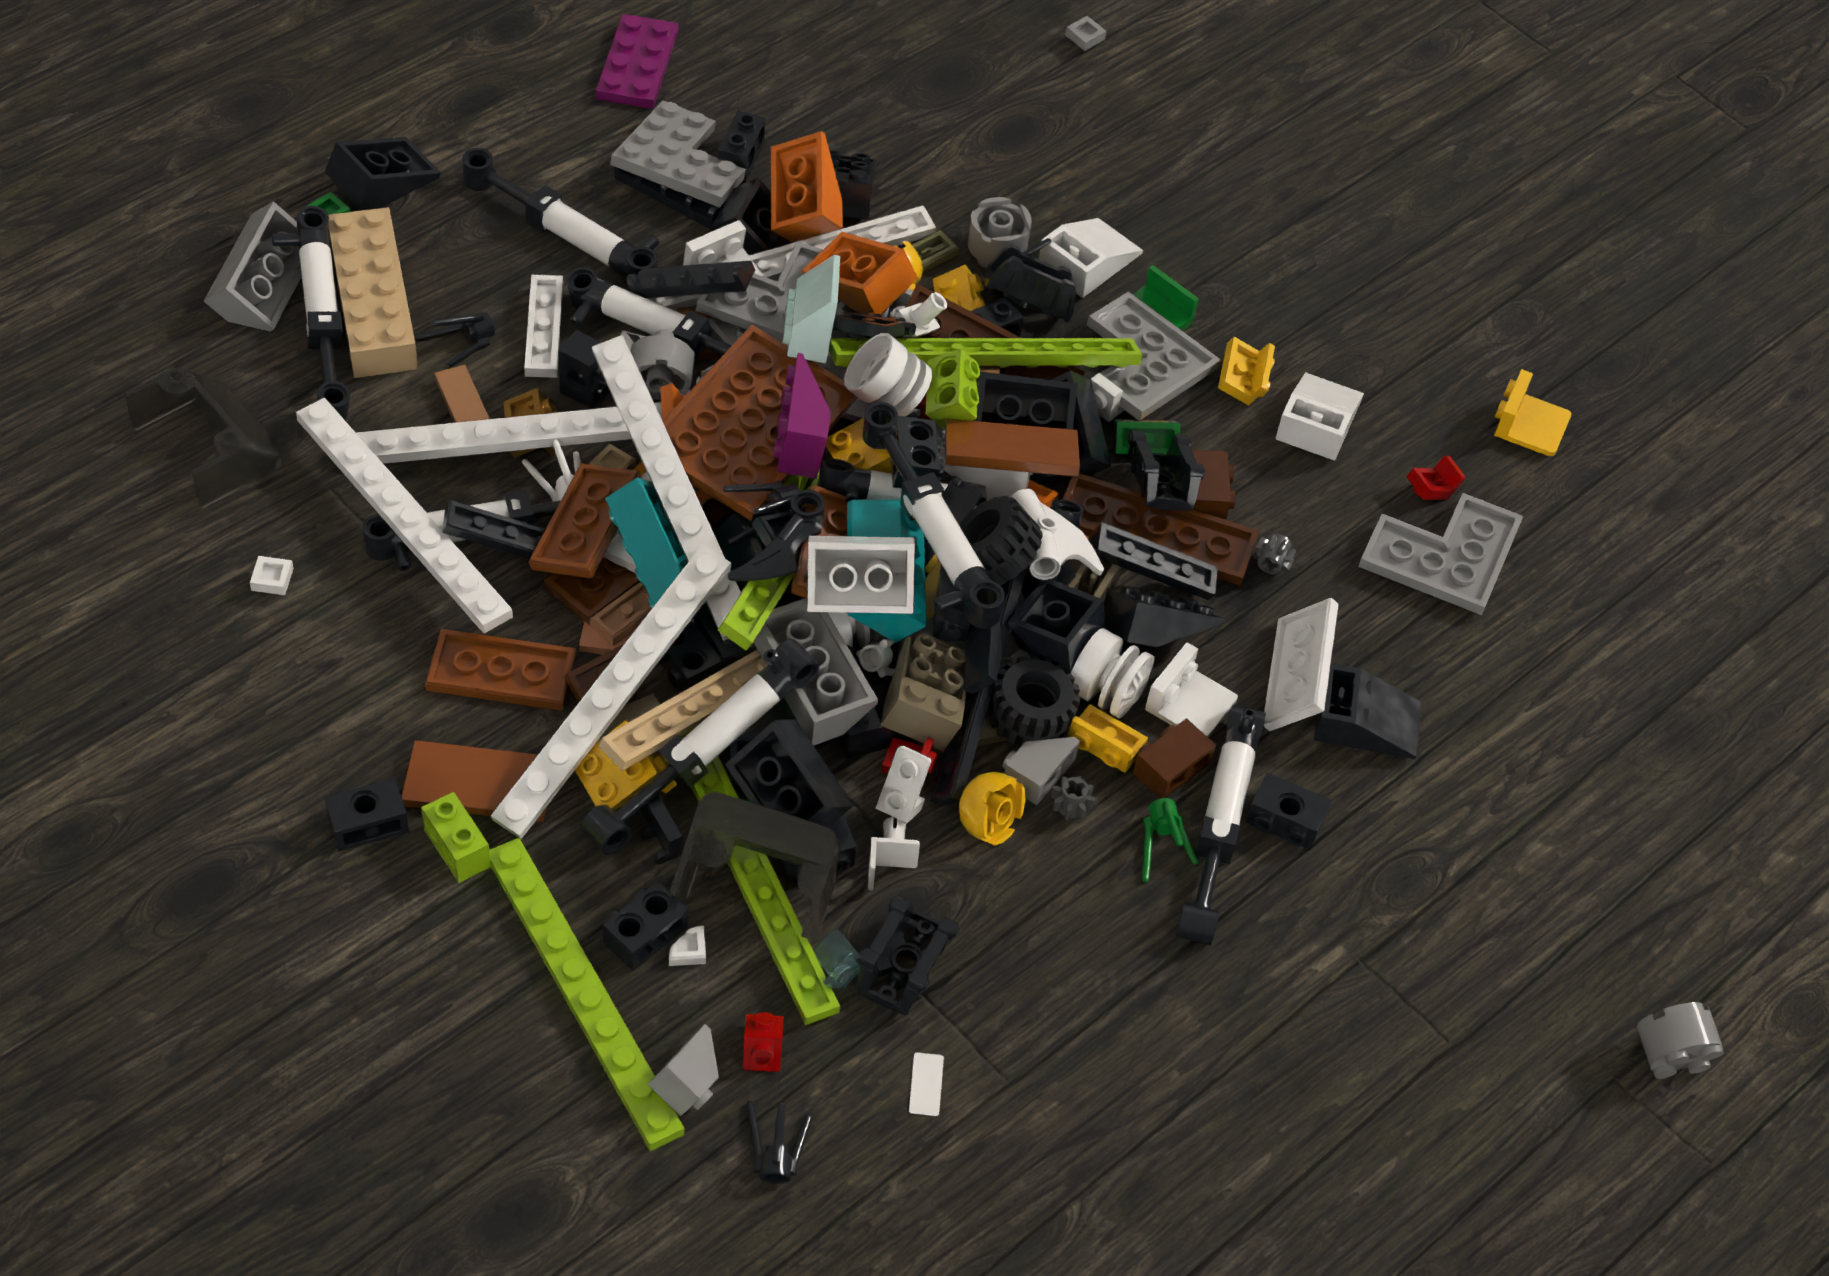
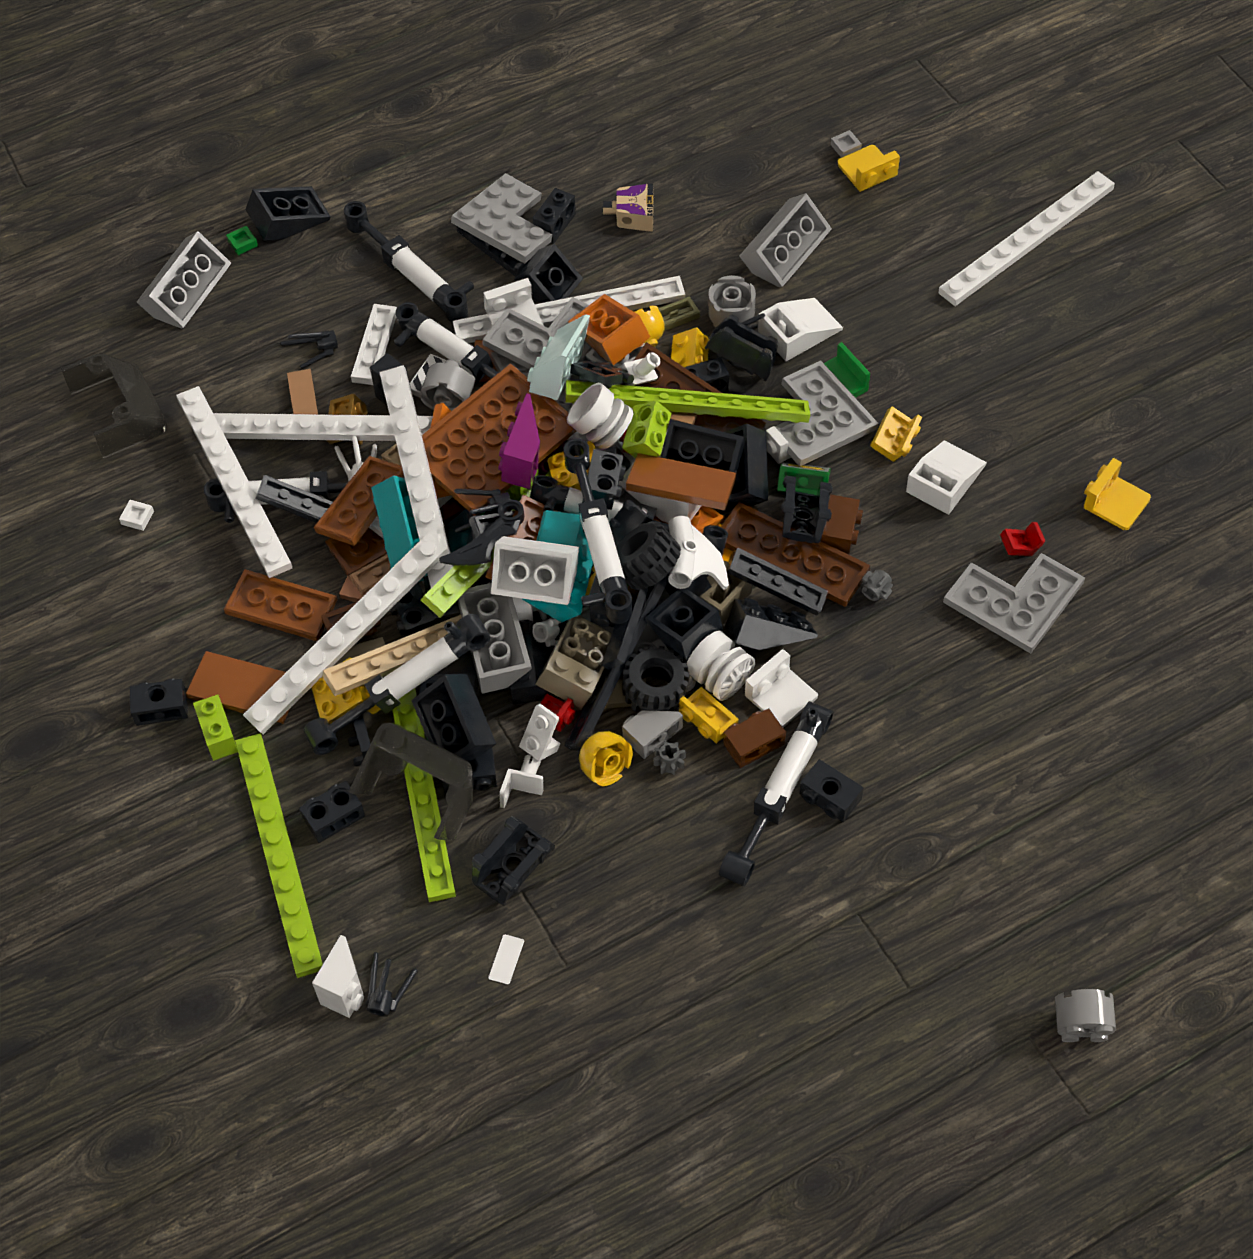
camera: 20 degrees right, 5 degrees up
black piece [272,206,350,421] -> none
tan brick [328,207,418,378] -> none
magenta plate [596,14,679,109] -> none
black hinge [627,260,755,298] -> none
light grey slope [648,1024,719,1116] -> none
white tile [669,926,706,966] -> none
red bracket [743,1012,784,1072] -> none
orange slope [771,131,843,243] -> none
clear light blue bracket [814,929,861,989] -> none
black slope [829,150,876,219] -> none
green plant [1142,798,1198,883] -> none
white tile [1263,598,1338,731] -> none
black slope [1314,663,1421,759] -> none
none -> white slope [312,935,364,1018]
none -> torso [603,184,653,231]
none -> light grey slope [739,193,832,288]
none -> yellow bracket [838,145,900,192]
none -> white plate [939,171,1115,306]

